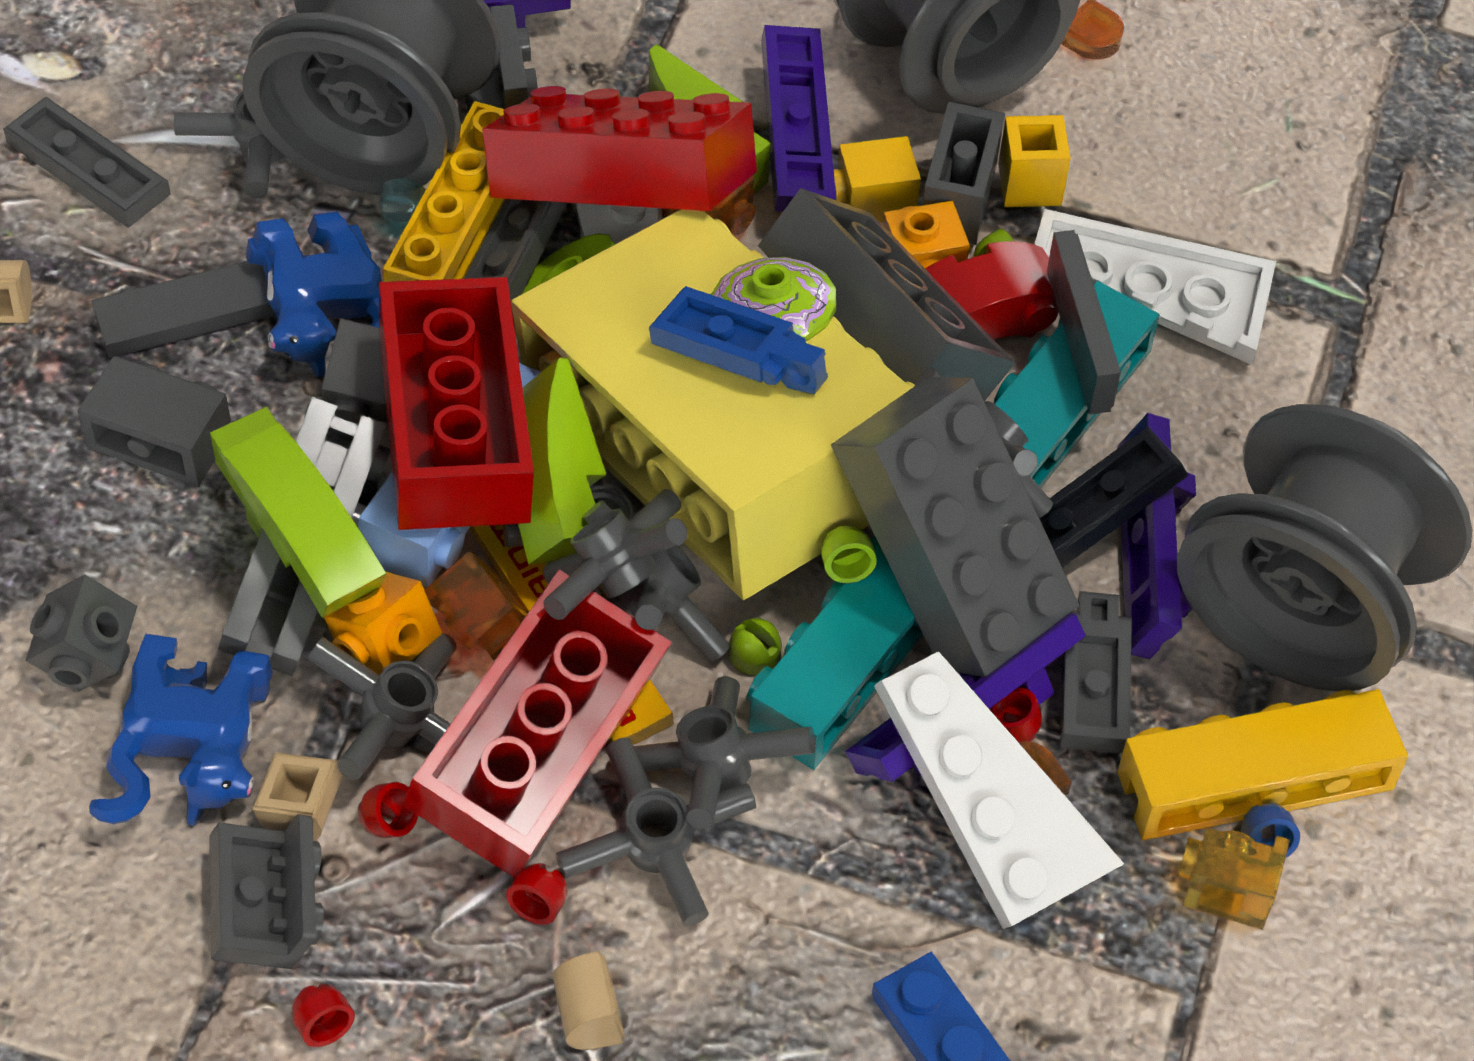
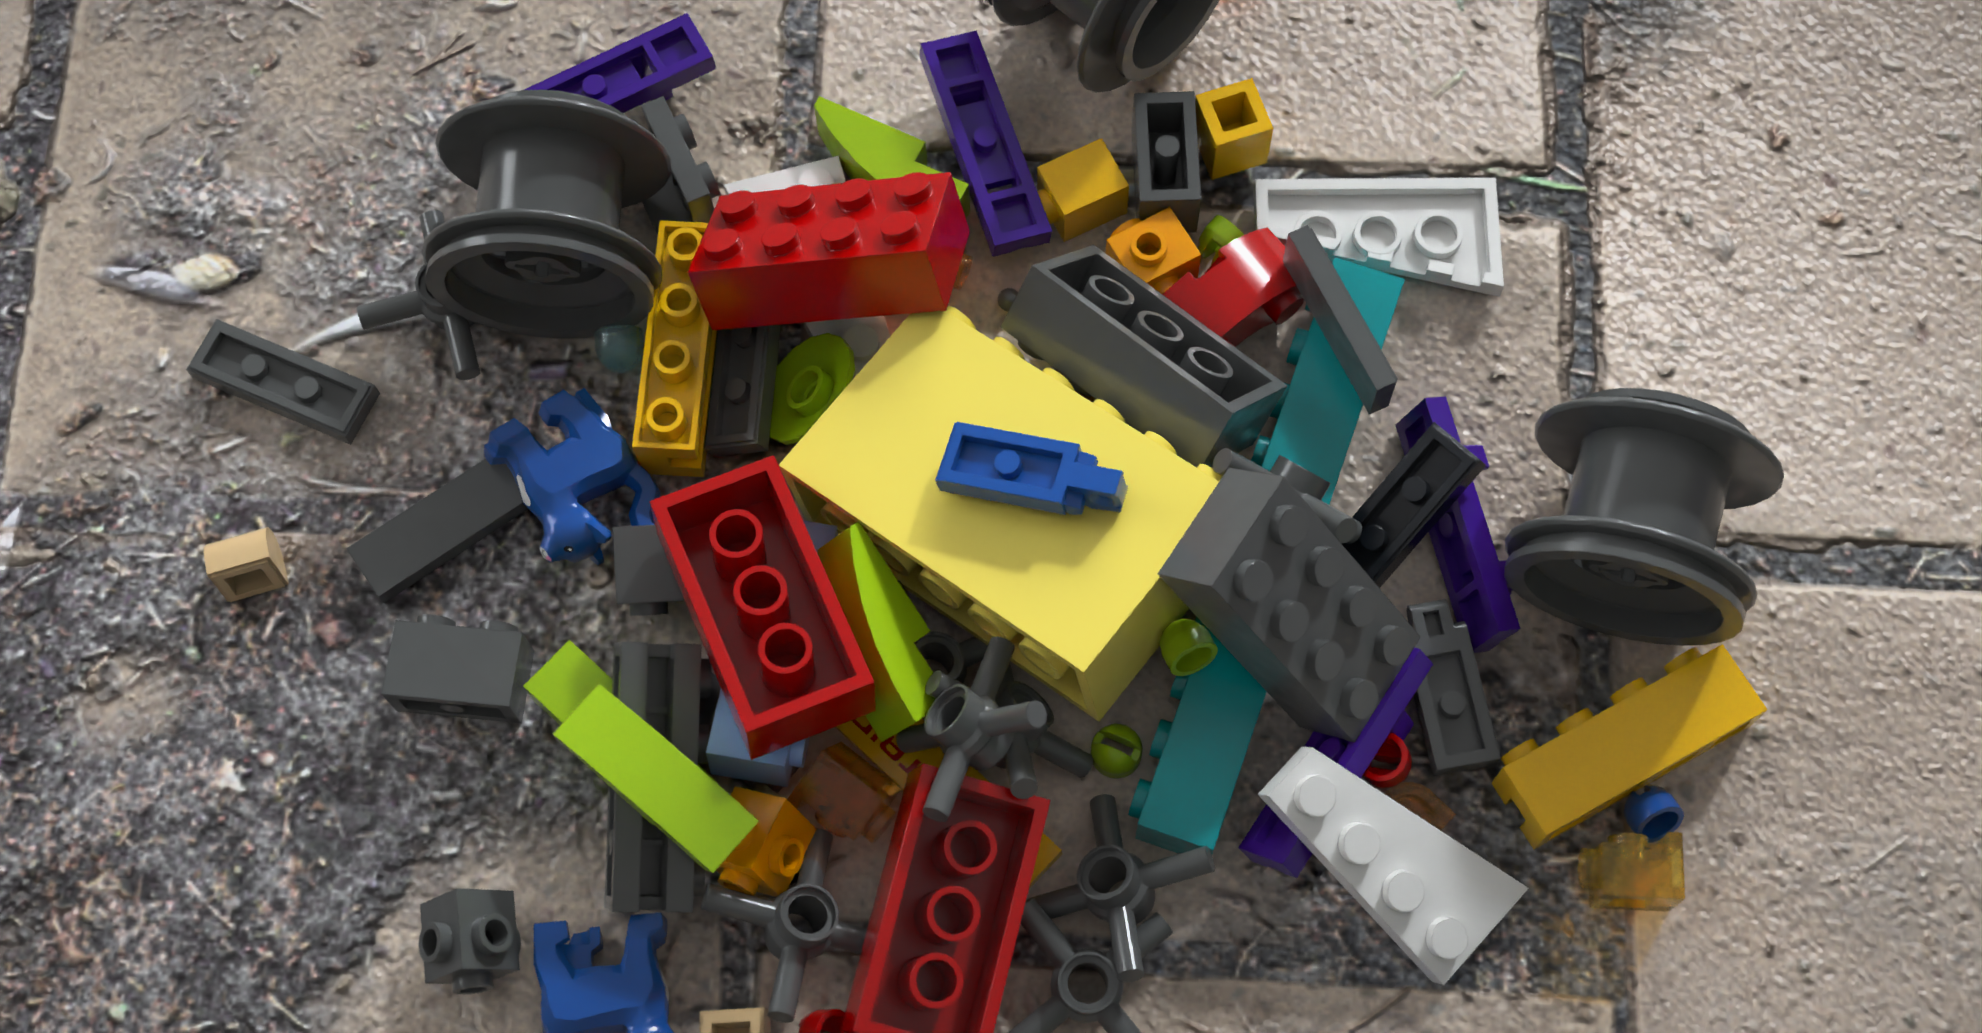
camera: 10 degrees left, 15 degrees up
dish [711,257,836,341] -> none

